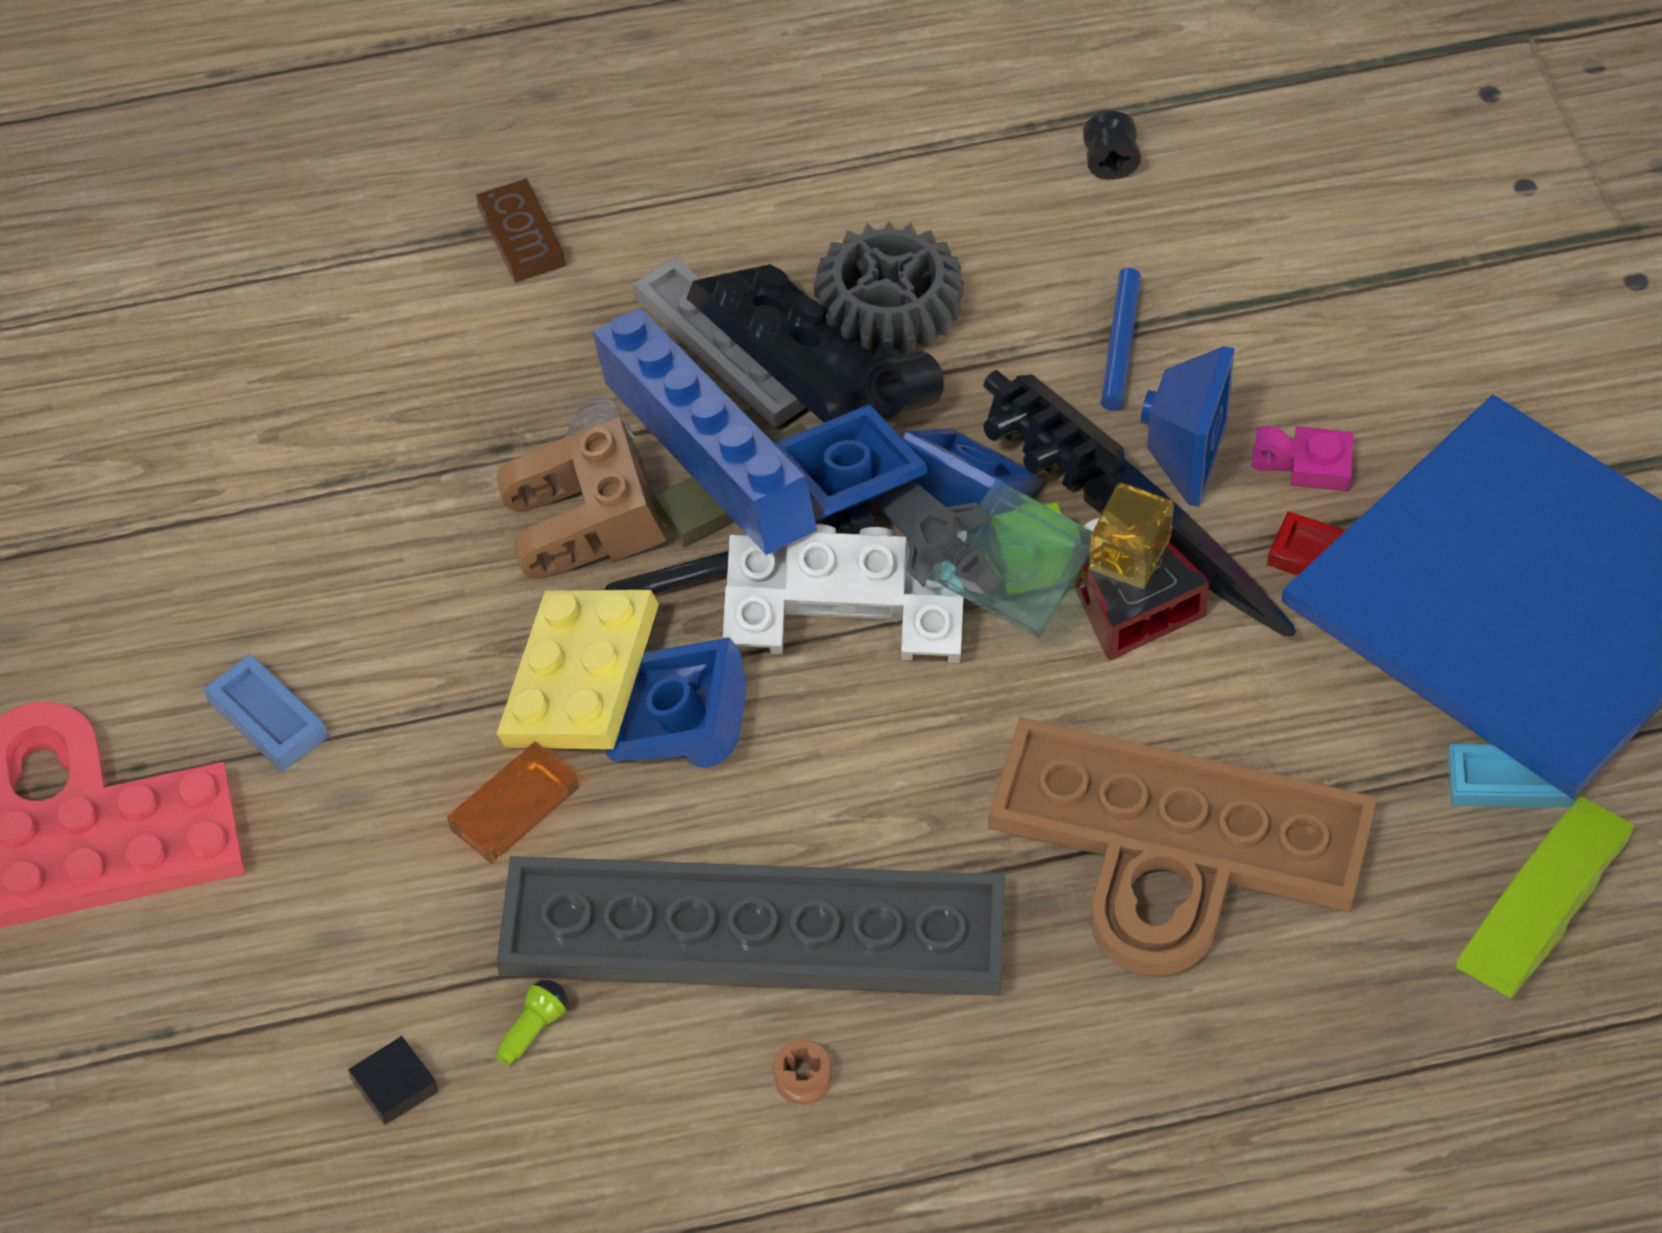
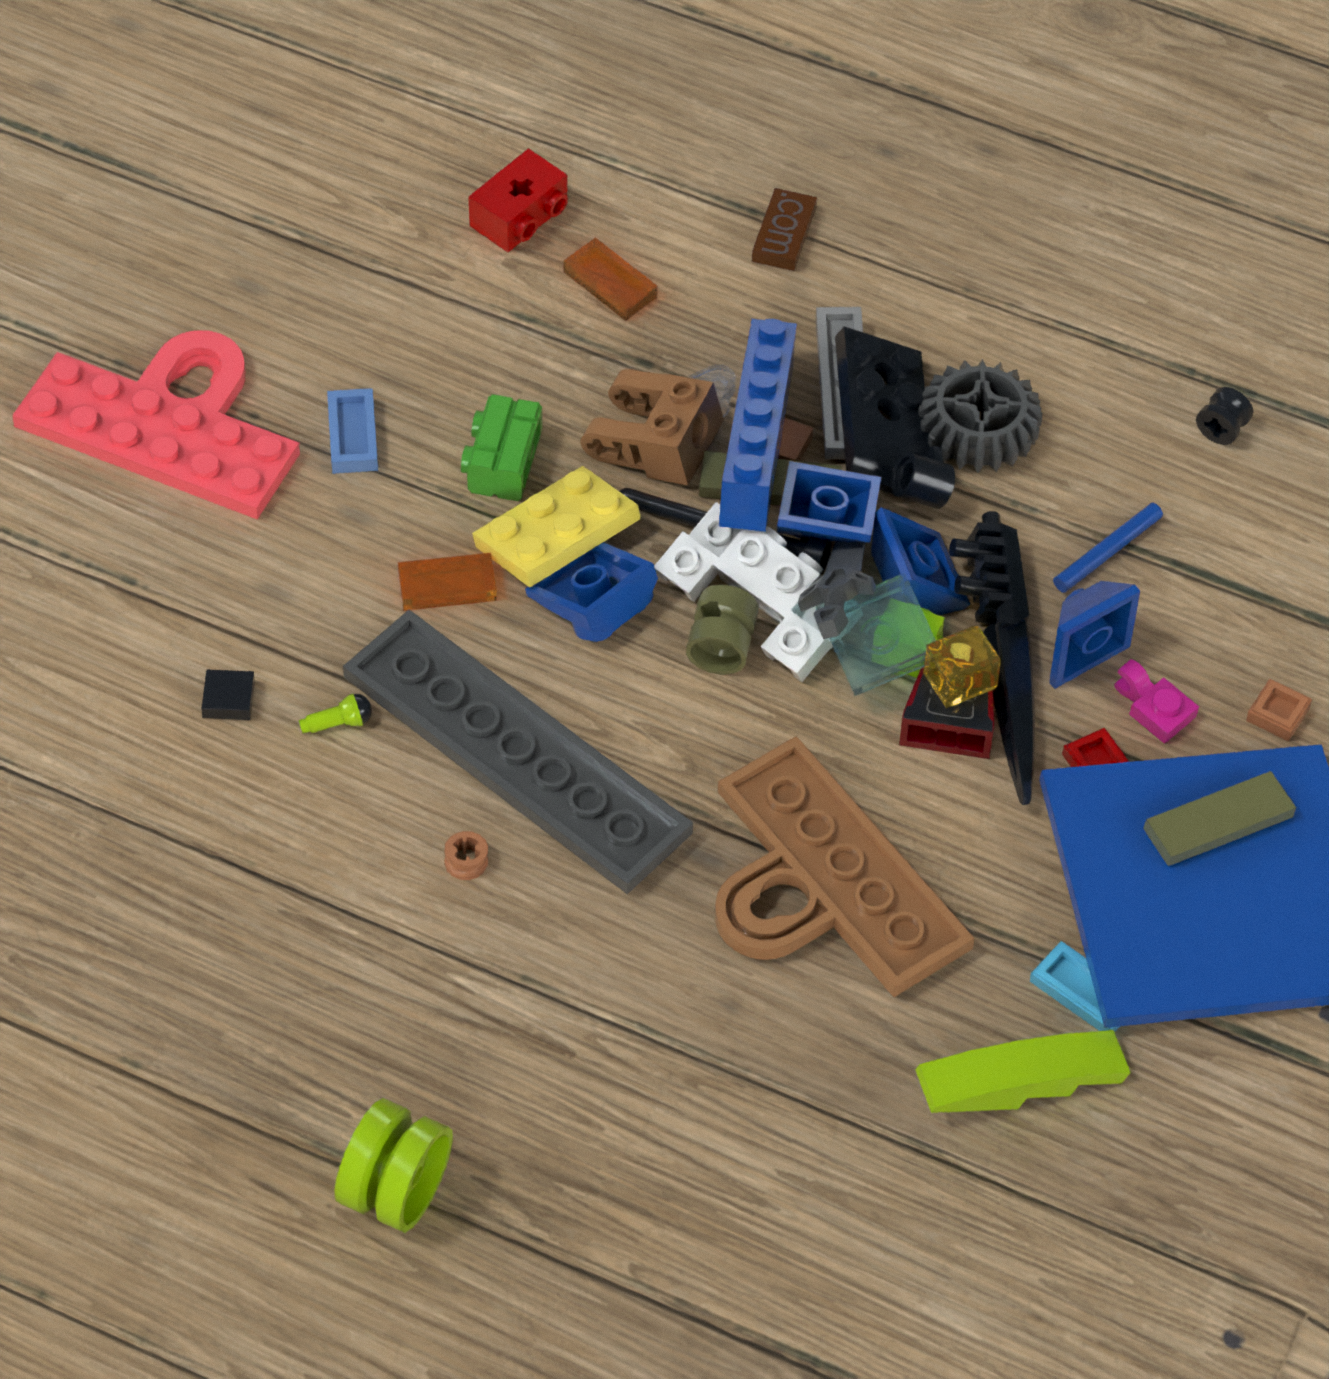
camera: 35 degrees right, 0 degrees up
none -> bright green brick [461,394,542,501]
none -> red brick [468,148,568,253]
none -> clear orange tile [563,237,658,321]
none -> olive wheel [686,584,759,675]
none -> olive tile [1143,771,1296,866]
none -> nougat tile [1246,679,1312,742]

